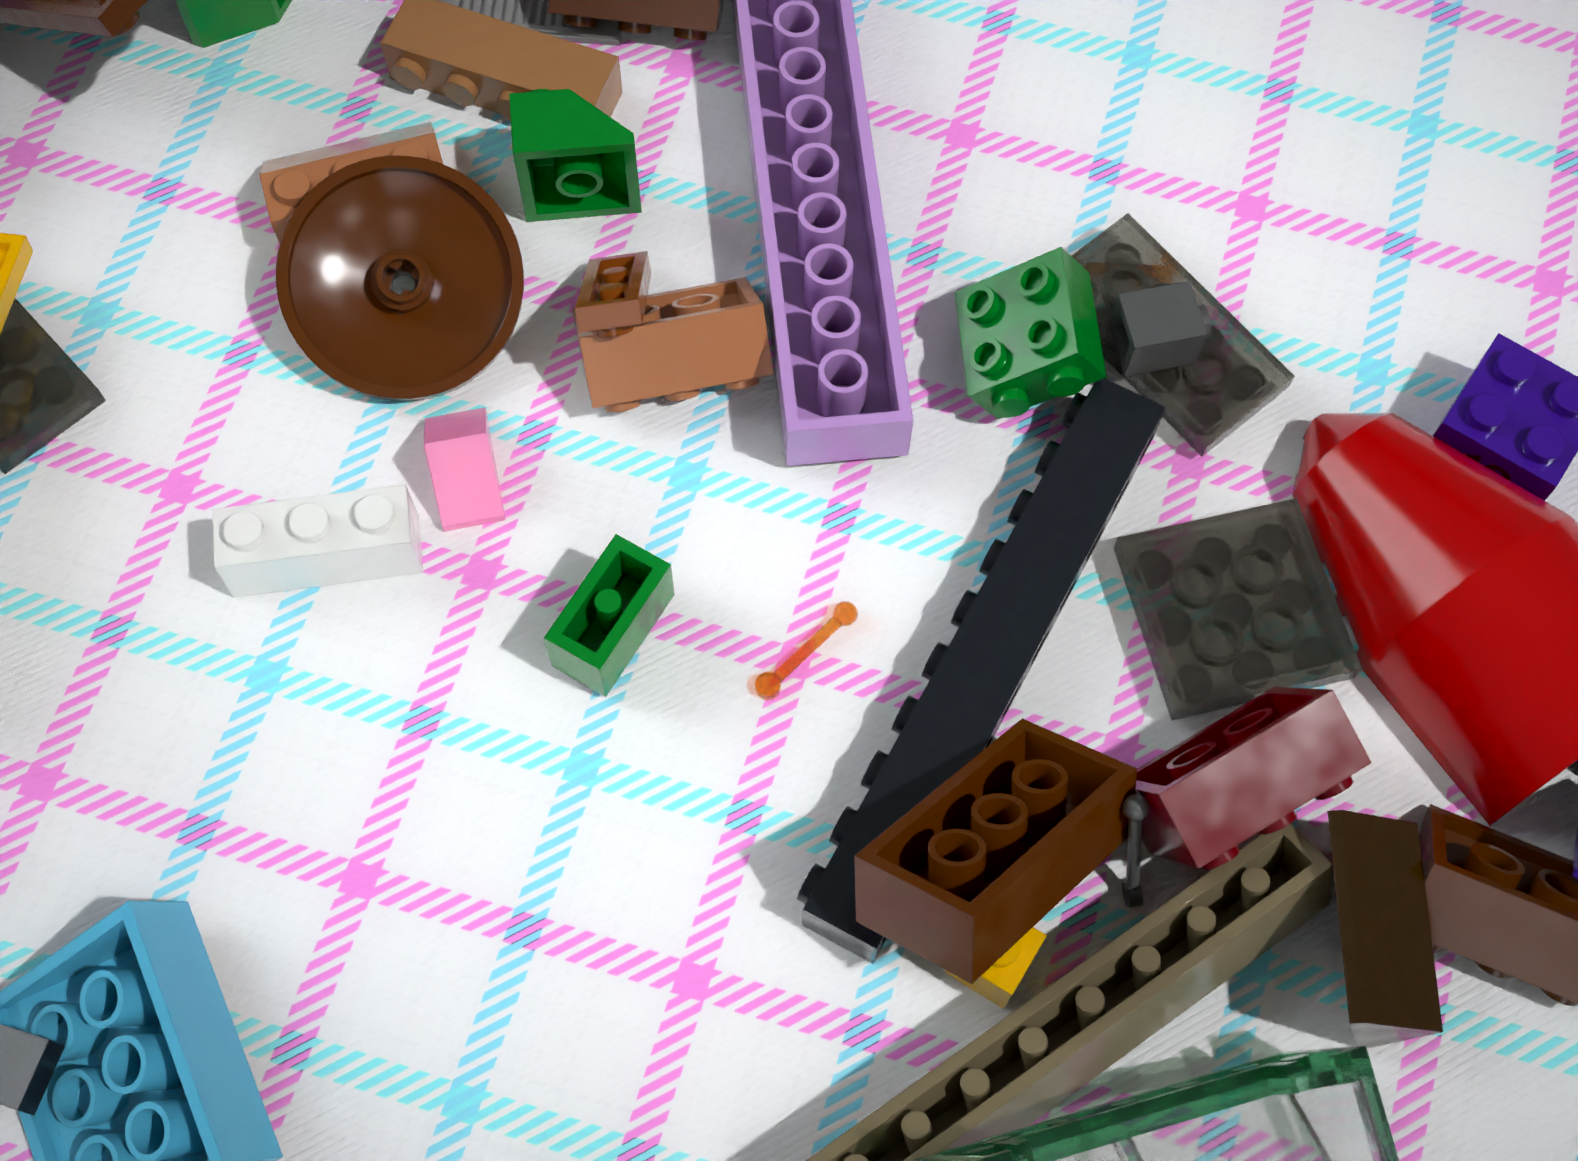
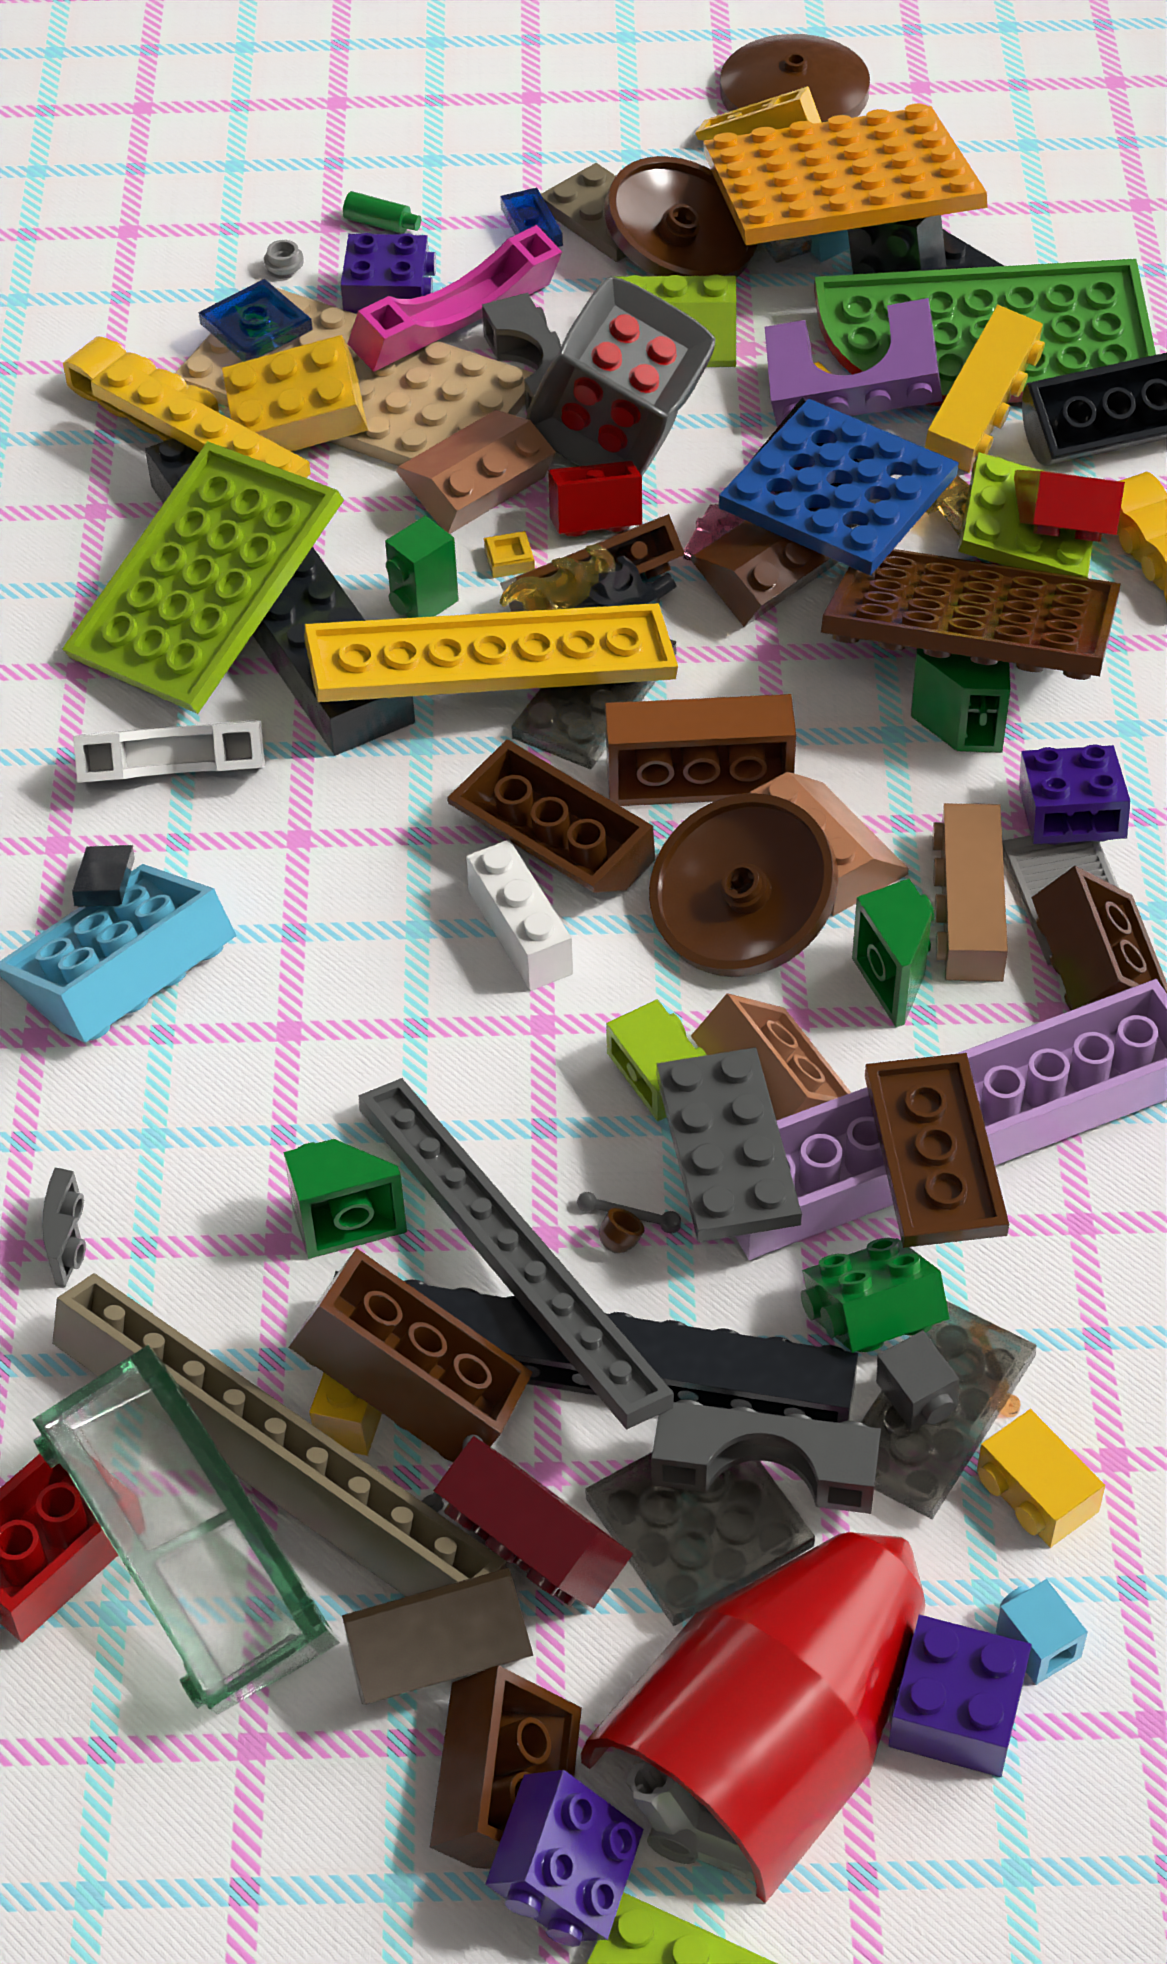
camera: 75 degrees right, 15 degrees down
bright pink slope [424,407,505,532] -> none
green brick [544,534,675,697] -> none
dark orange plate [575,251,651,337] -> none
clear orange hinge [755,601,858,700] -> none
none -> green slope [283,1139,407,1259]
none -> dark grey plate [358,1078,674,1430]
none -> reddish brown slope [447,739,655,893]
none -> dark grey hinge [577,1192,681,1234]
none -> reddish brown hinge [599,1208,645,1253]
none -> dark orange brick [605,694,796,806]
none -> lime brick [606,999,707,1122]
none -> dark grey arch [651,1400,881,1514]
none -> dark grey plate [656,1047,802,1242]
none -> reddish brown plate [864,1053,1010,1248]
none -> yellow brick [977,1408,1106,1548]
none -> medium azure brick [996,1579,1088,1685]

